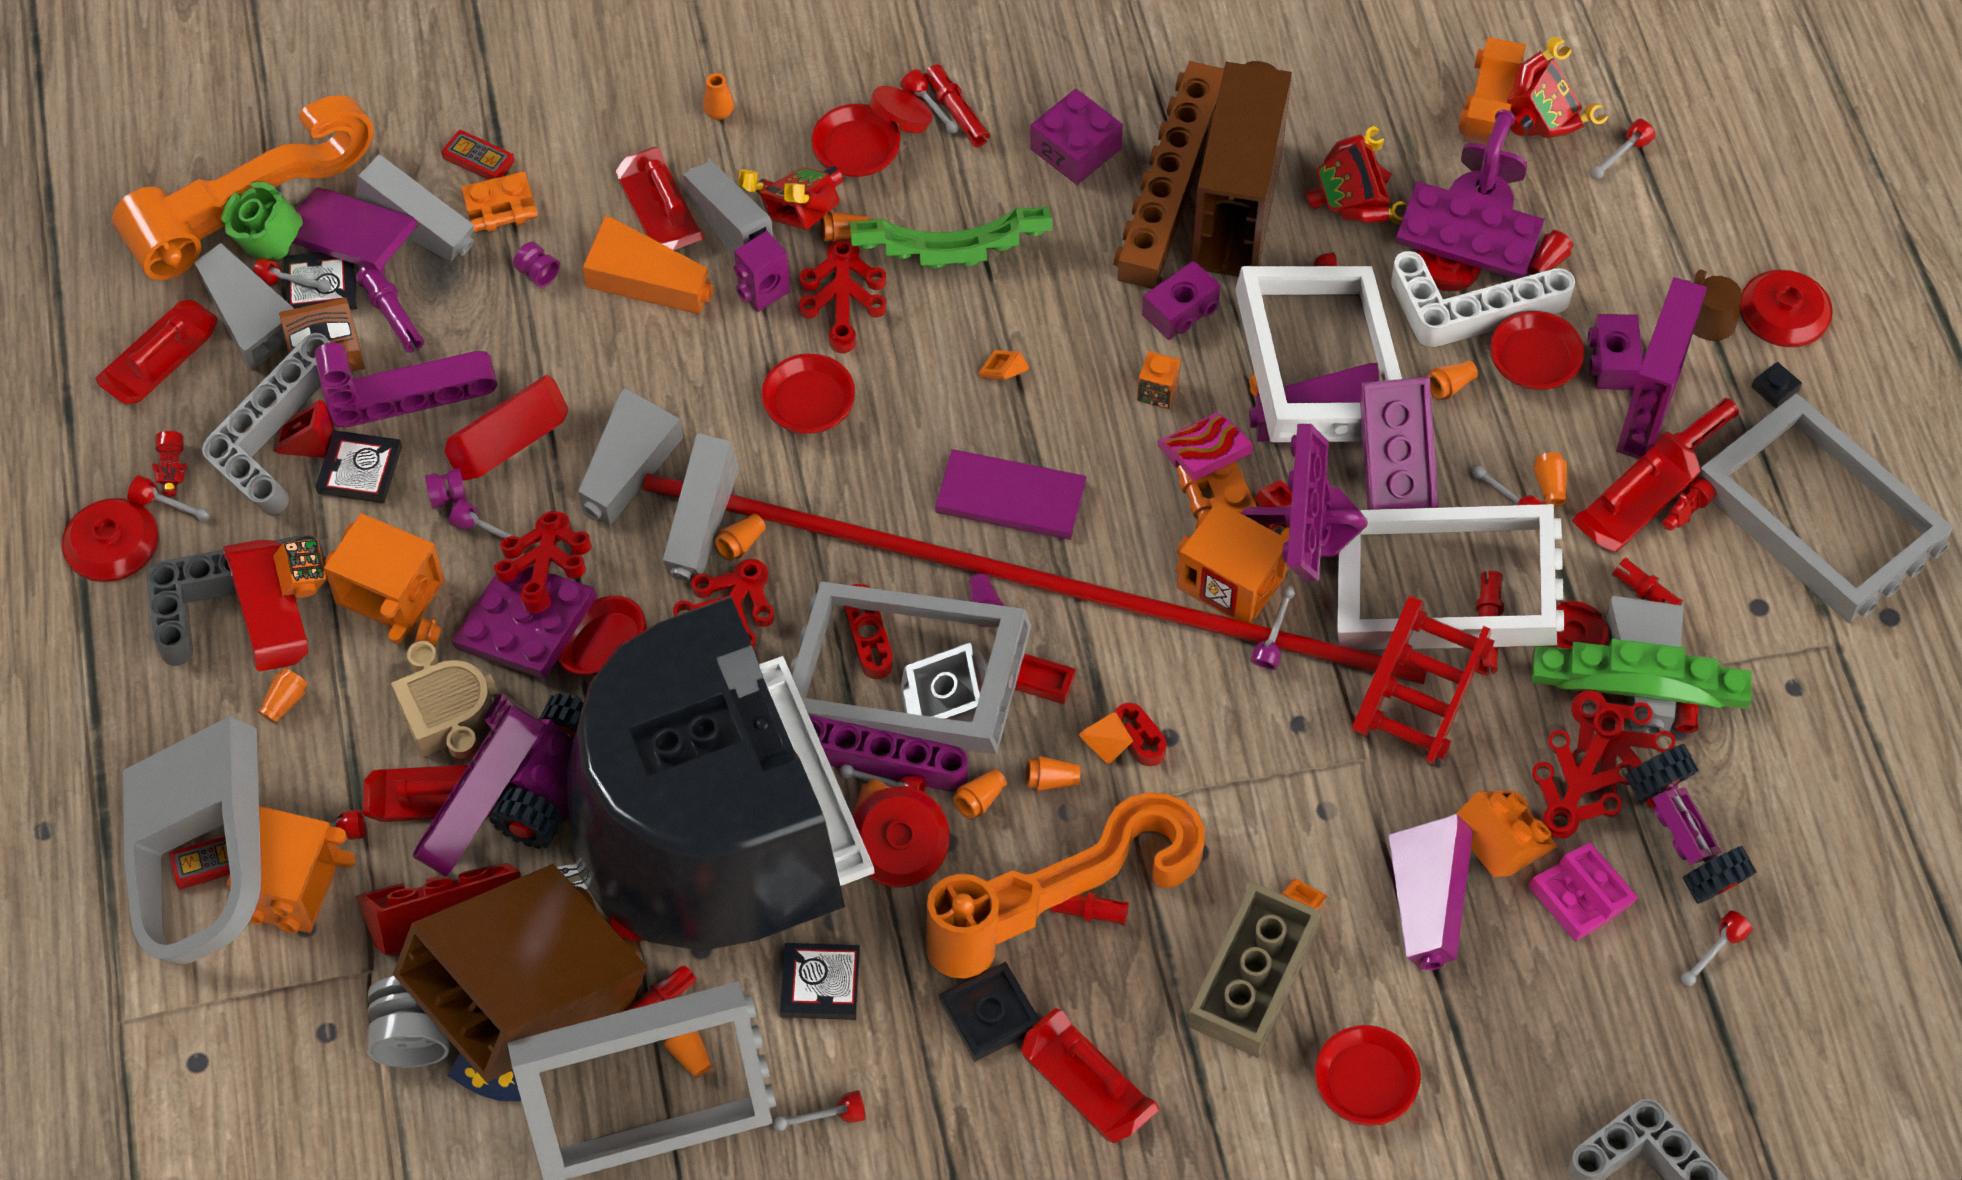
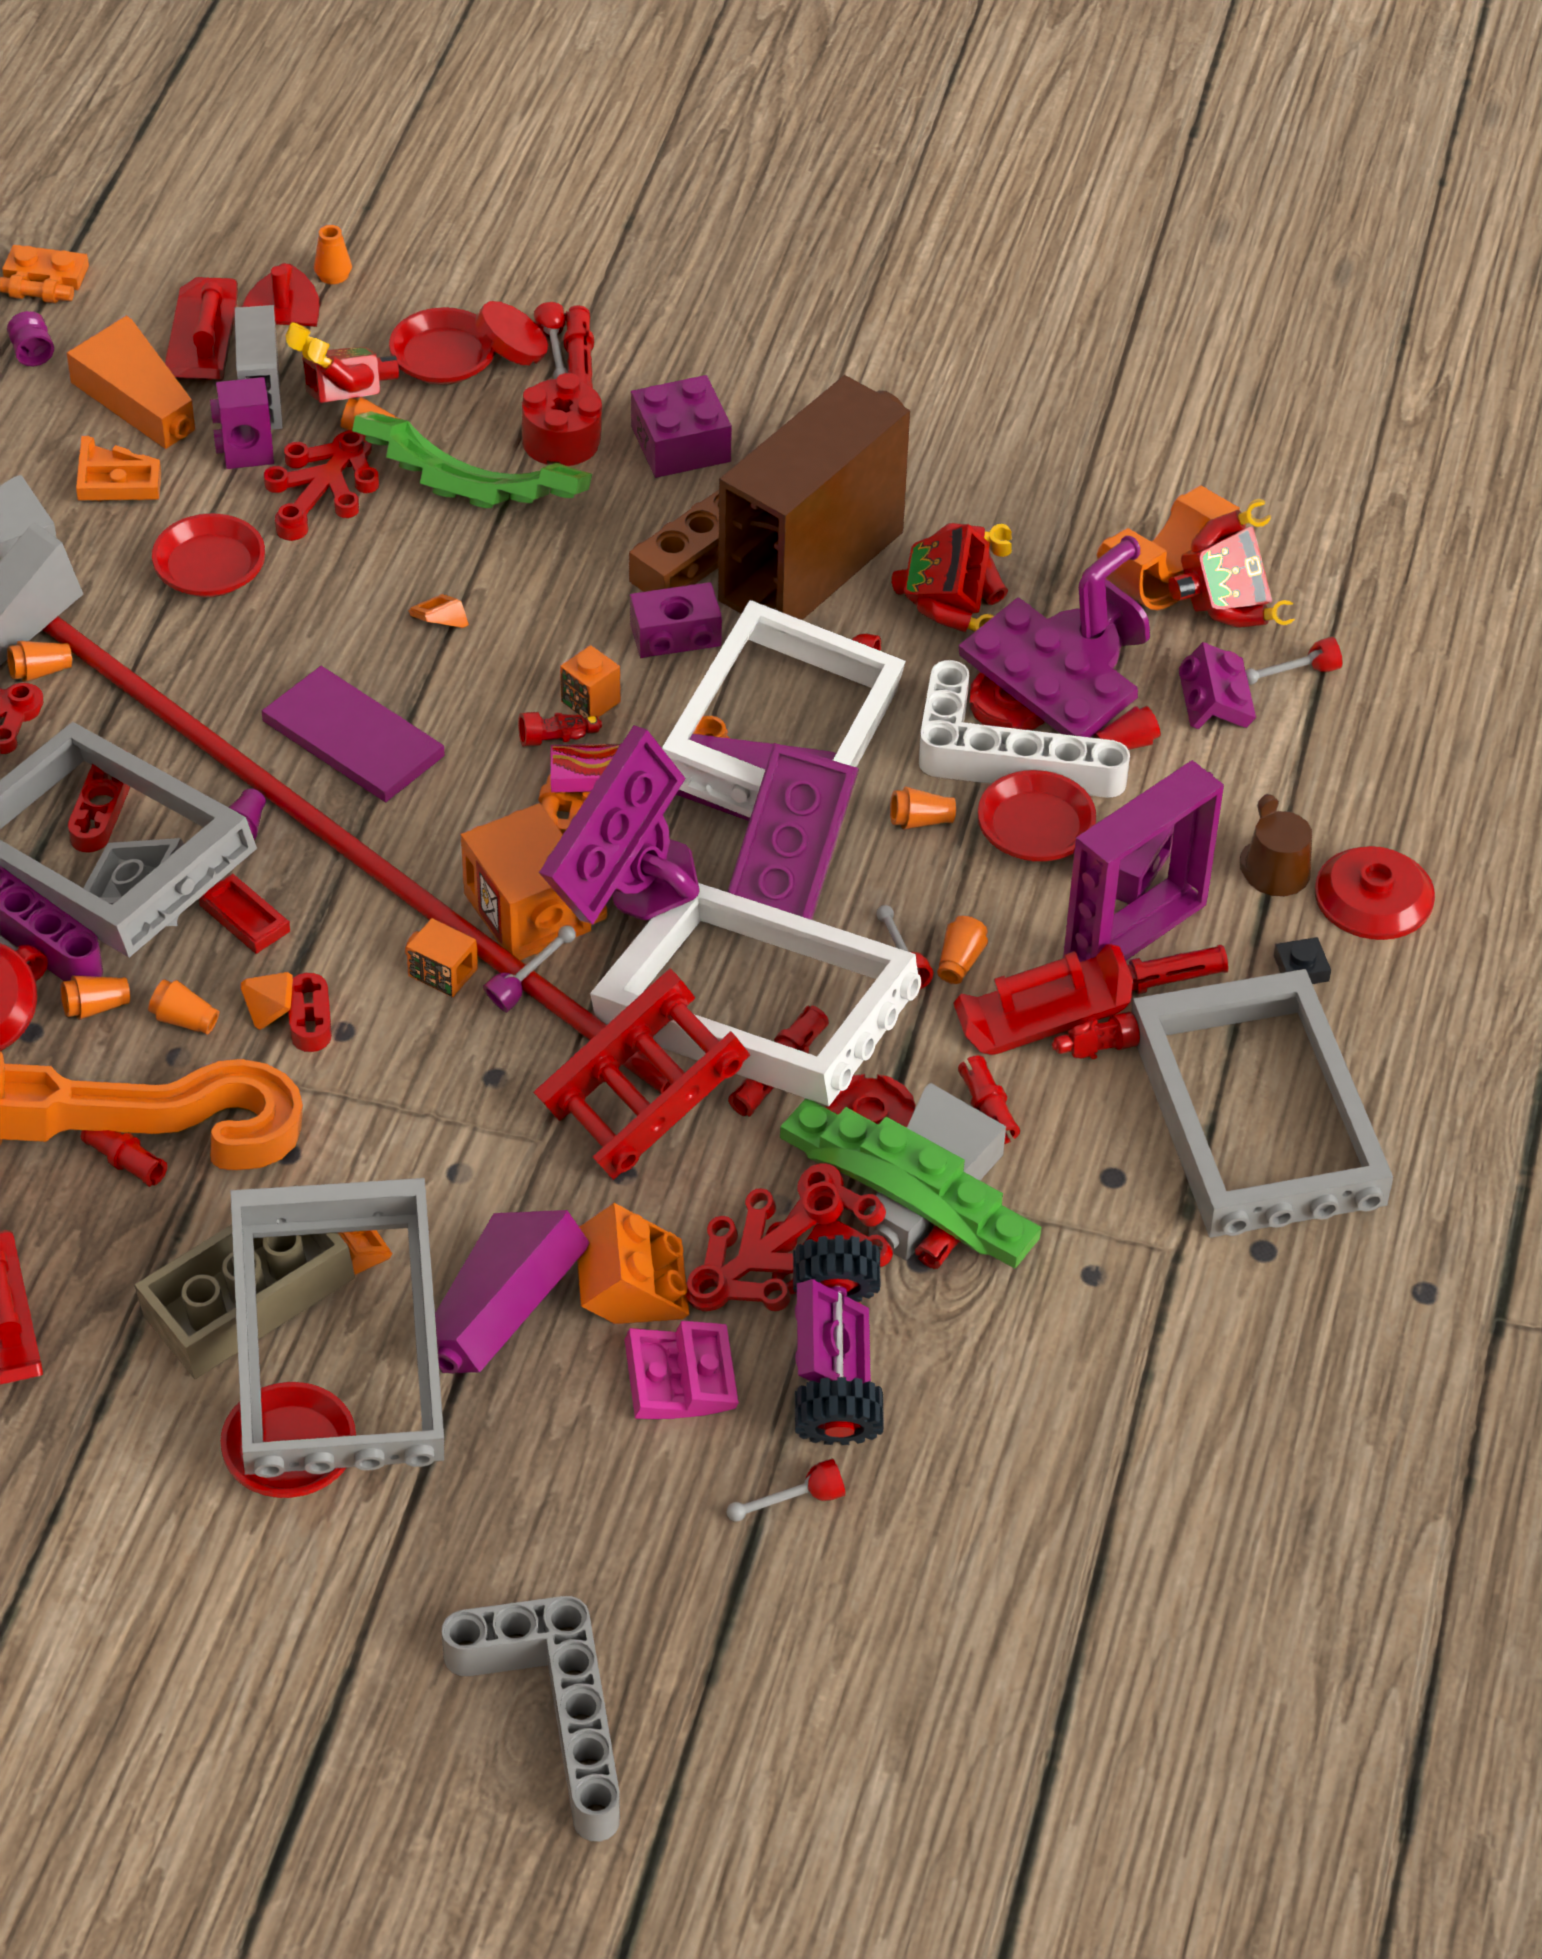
camera: 25 degrees right, 10 degrees down
tile [441,129,515,180] -> none
none -> orange wing [76,436,161,501]
none -> light grey window [230,1178,444,1478]
none -> red shield [242,263,319,327]
none -> orange brick [405,918,478,998]
none -> red piece [518,712,602,747]
none -> red brick [522,373,602,466]
none -> magenta bracket [1179,642,1256,729]

